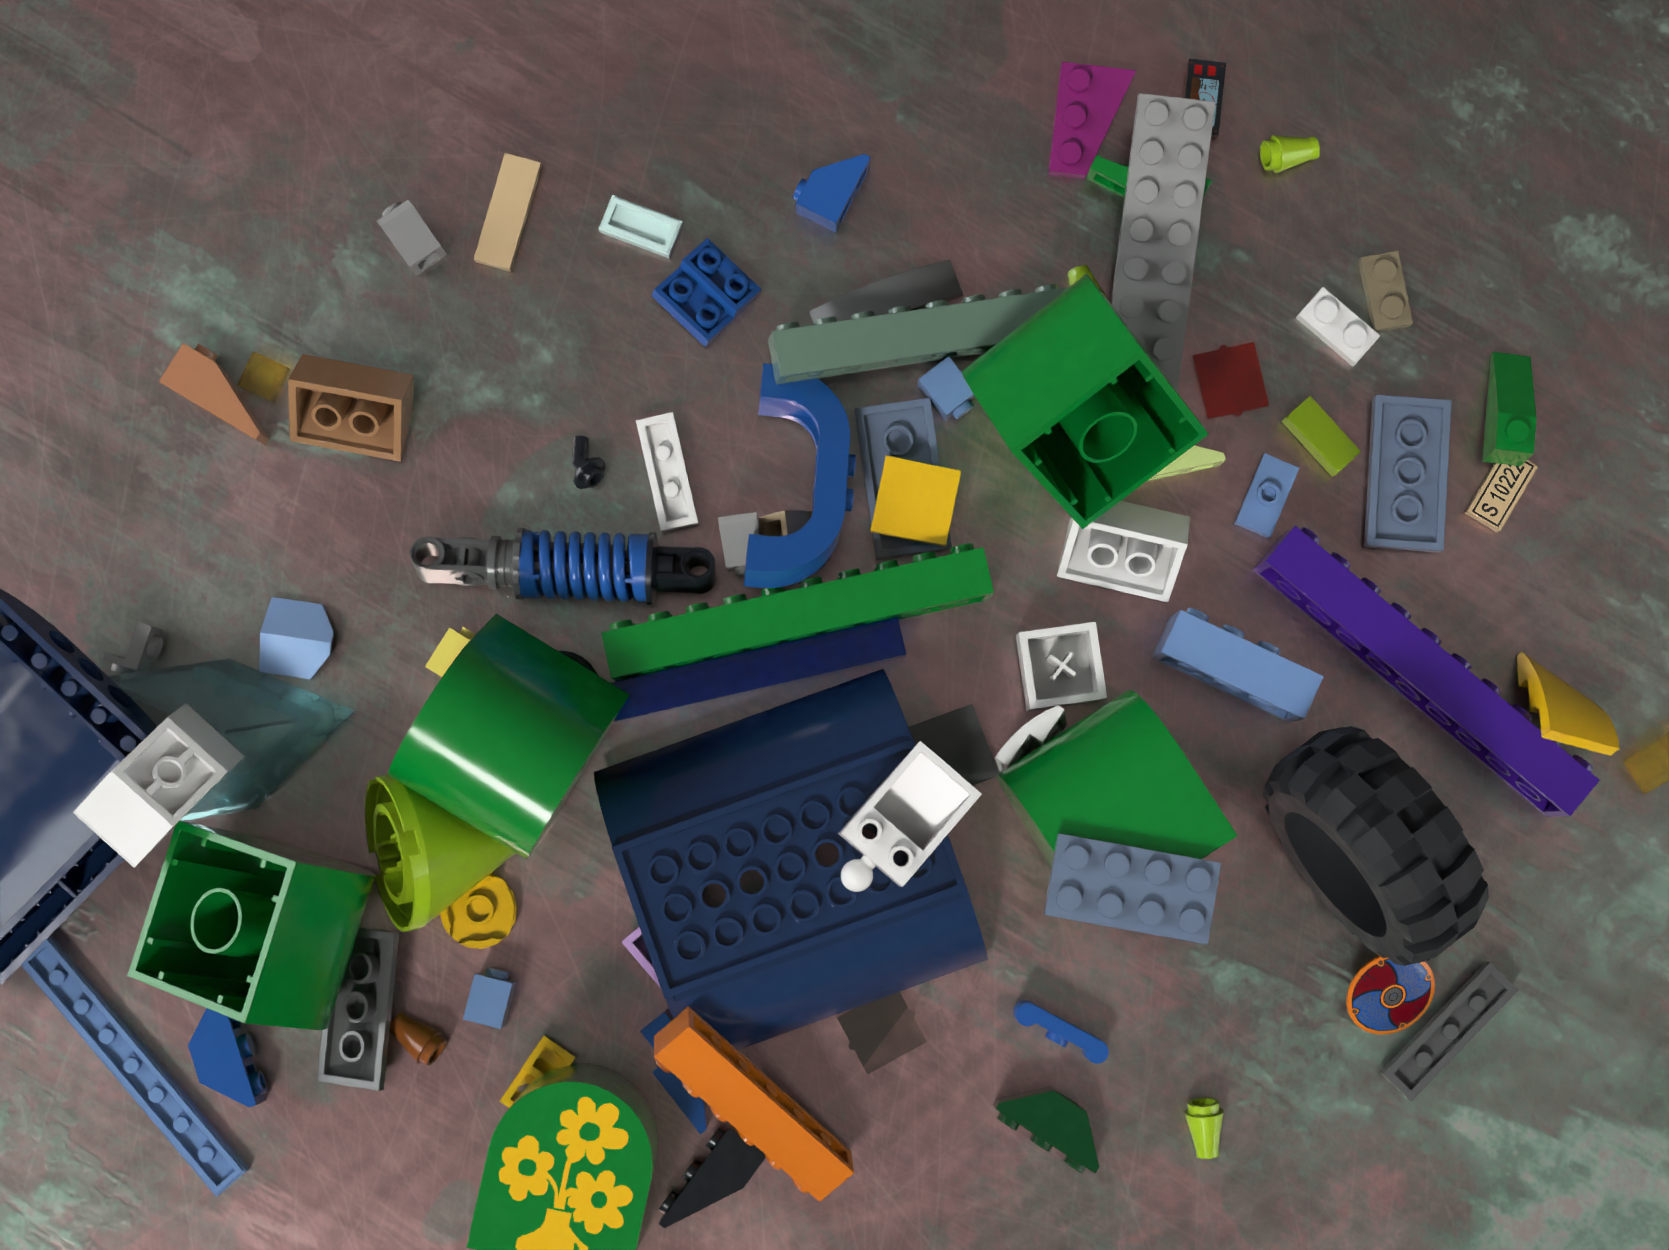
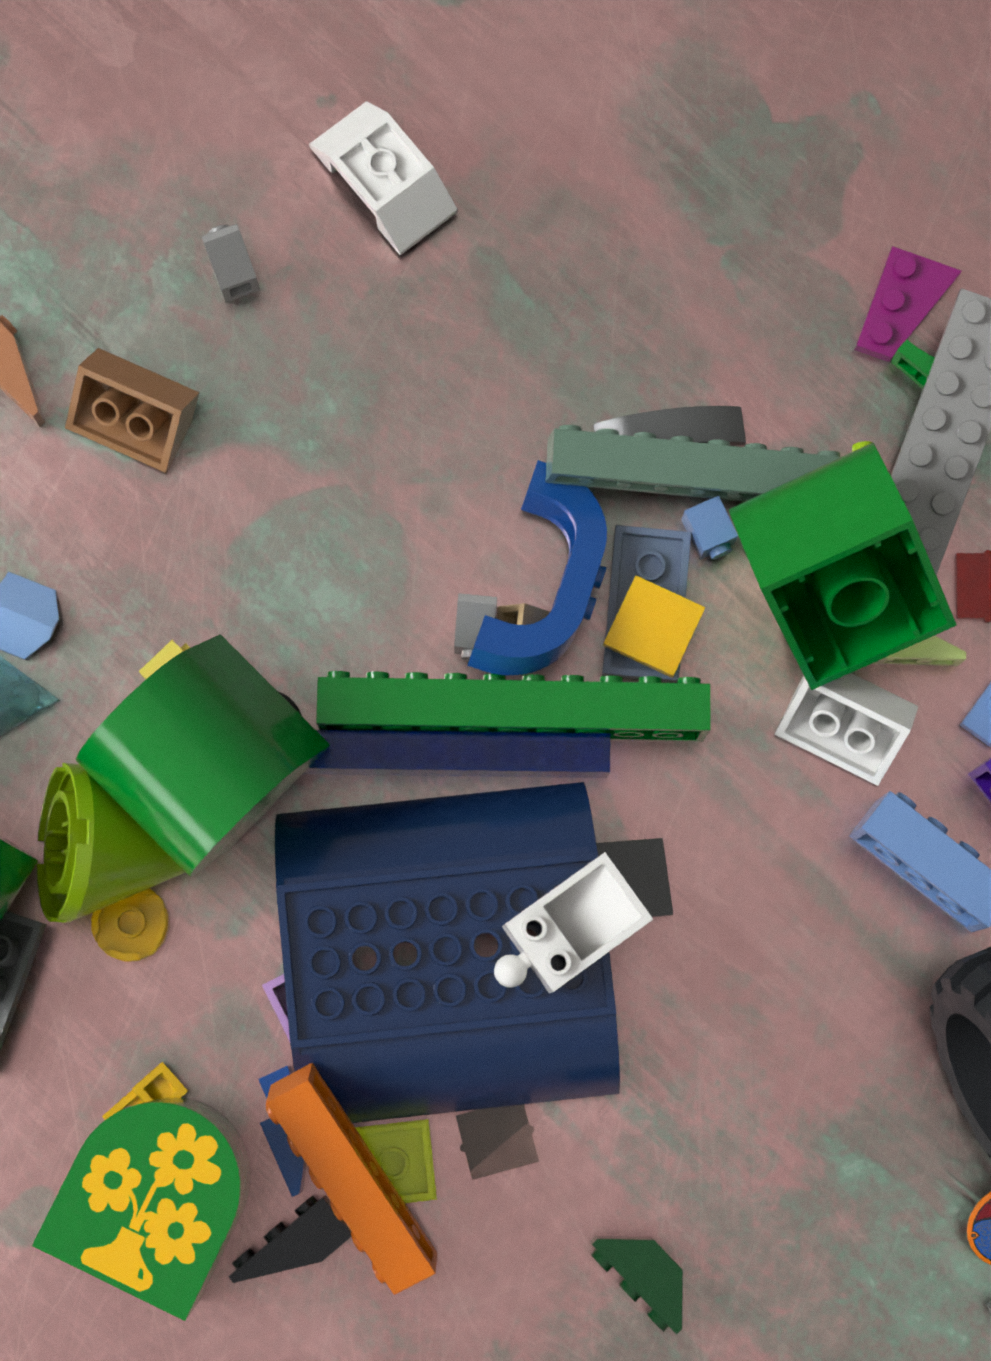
camera: 10 degrees right, 5 degrees down
clear yellow tile [237,351,290,403] -> none
dark orange cone [390,1012,447,1066] -> none
piece [410,528,717,605] -> none
medium blue brick [463,967,517,1029] -> none
tan tile [473,153,542,272] -> none
black plate [572,436,606,489] -> none
light aqua tile [599,195,683,259] -> none
white plate [636,412,699,533] -> none
blue slope [651,238,761,347] -> none
blue slope [793,154,871,233] -> none
white slope [995,705,1067,772] -> none
green brick [997,689,1238,867] -> none
blue plate [1013,1000,1109,1064] -> none
white brick [1015,622,1107,712] -> none
sand blue plate [1043,833,1221,945] -> none
lime cone [1185,1098,1224,1159] -> none
none -> white slope [309,101,458,255]
none -> neon yellow tile [355,1119,437,1203]

